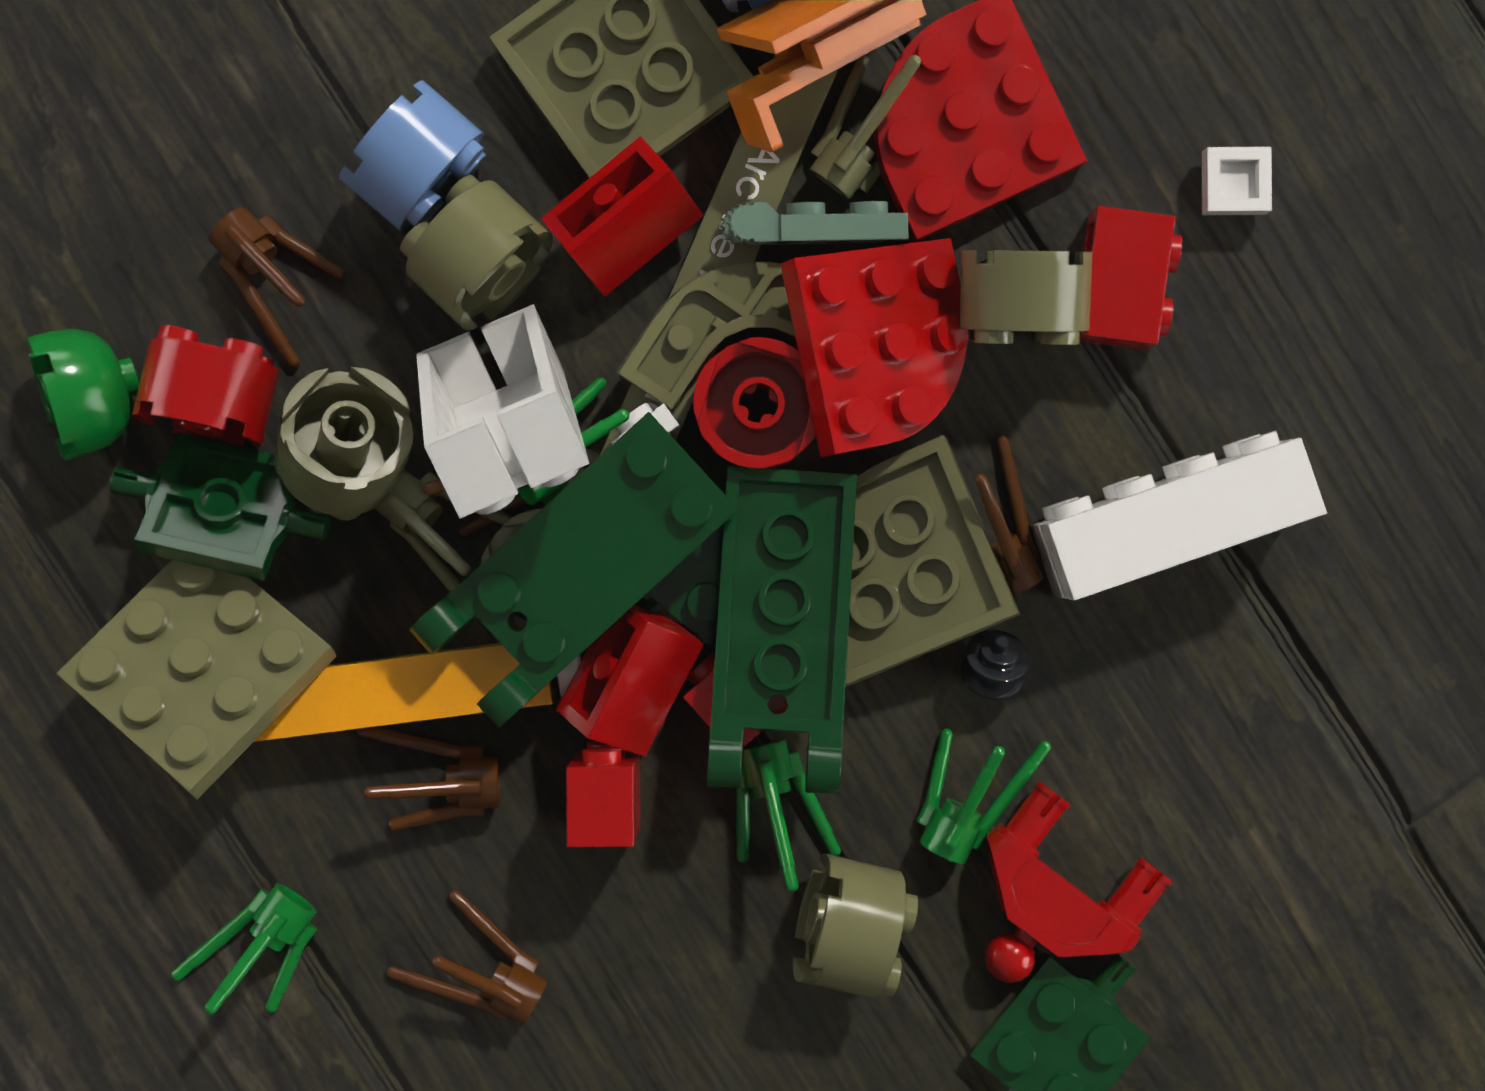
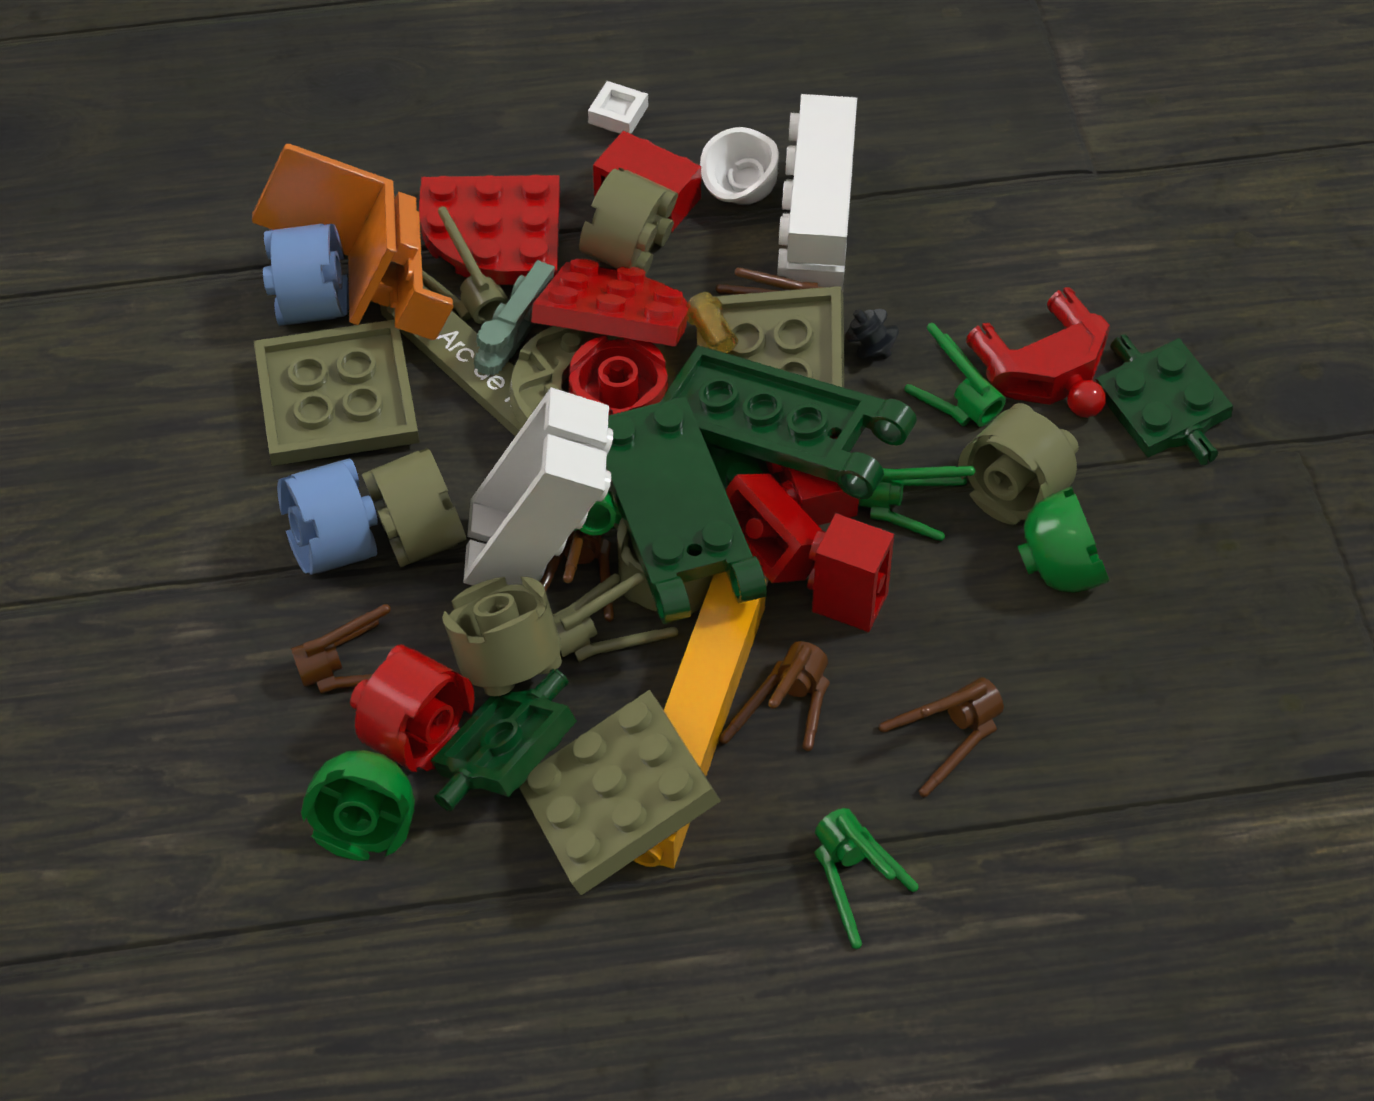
camera: 70 degrees left, 35 degrees down
red brick [541,136,704,297] -> none
none -> clear yellow pin [686,292,738,353]
none -> white helmet [700,127,779,205]
none -> green cylinder [1018,486,1109,593]

